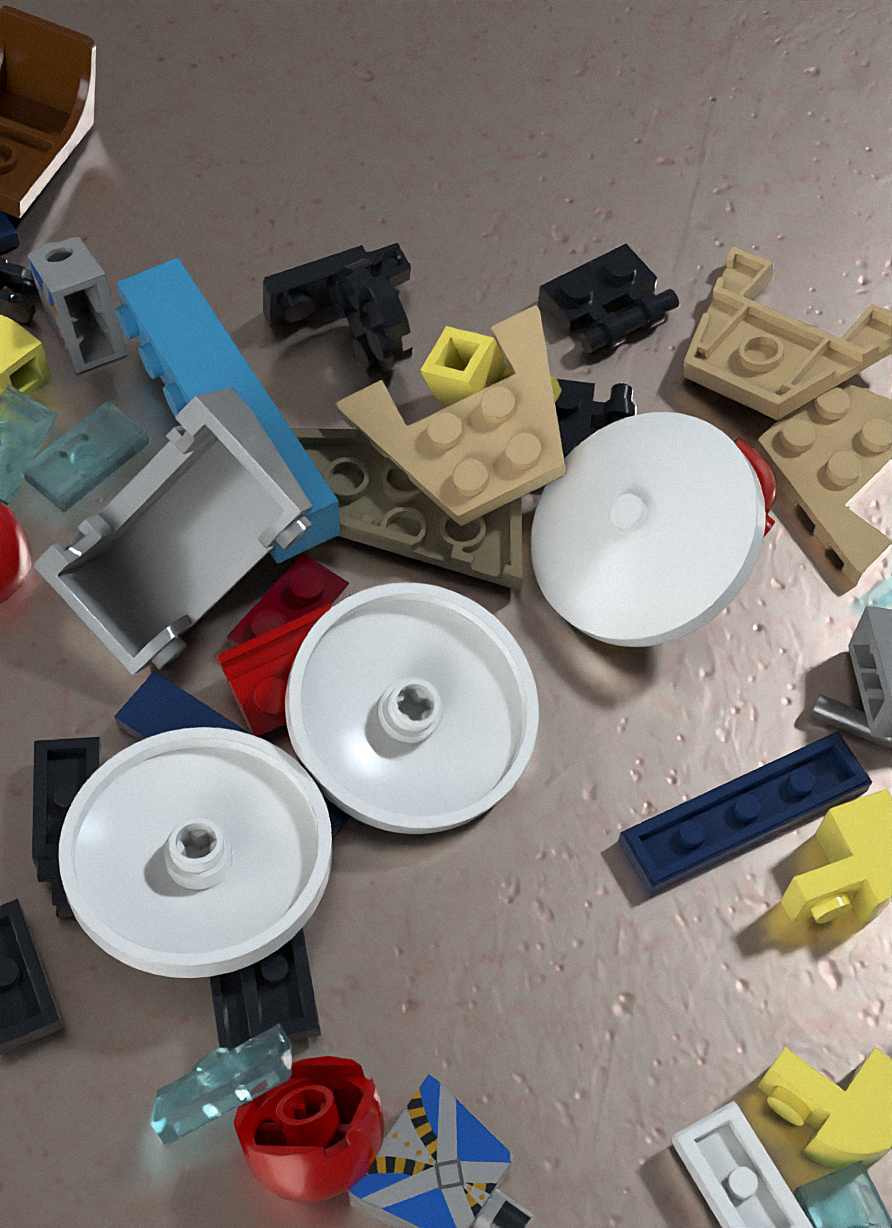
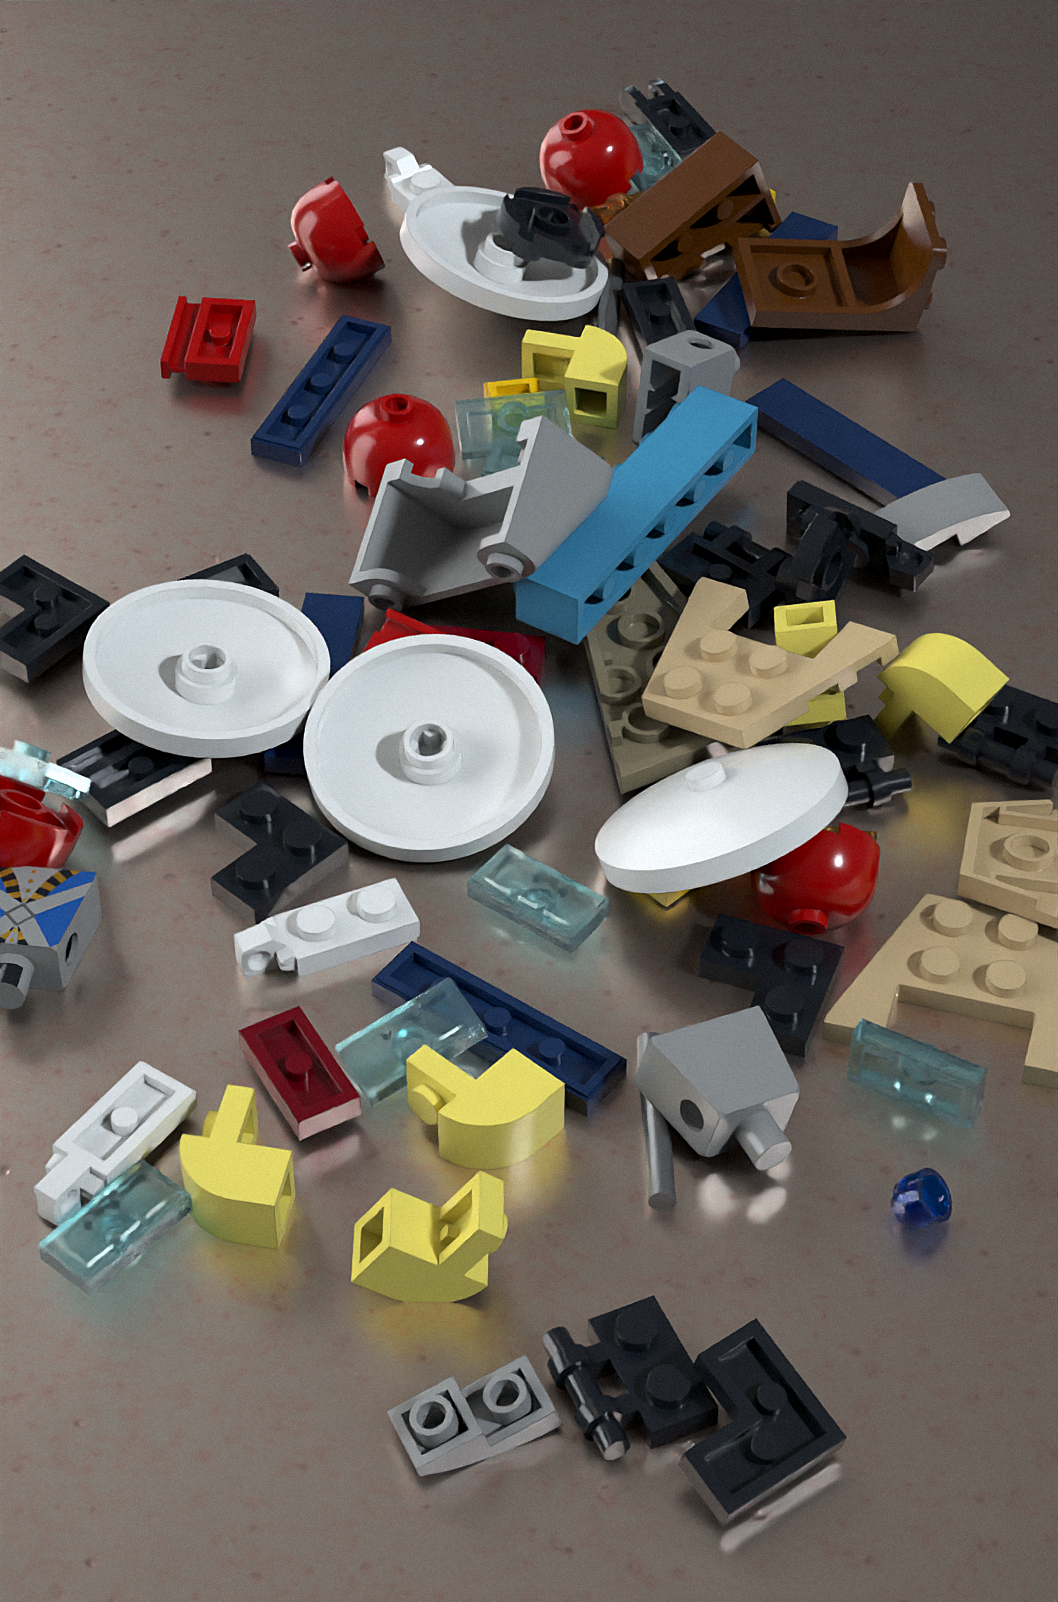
camera: 65 degrees right, 15 degrees down
none -> black plate [210,781,349,926]
none -> white hinge [234,878,420,979]
none -> dark red plate [238,1006,361,1140]
none -> clear light blue plate [334,977,487,1107]
none -> clear light blue plate [467,844,610,954]
none -> black plate [656,521,793,629]
none -> black plate [698,914,845,1058]
none -> dark blue tile [745,378,947,506]
none -> light yellow brick [873,633,1009,744]
none -> light grey slope [875,472,1010,551]

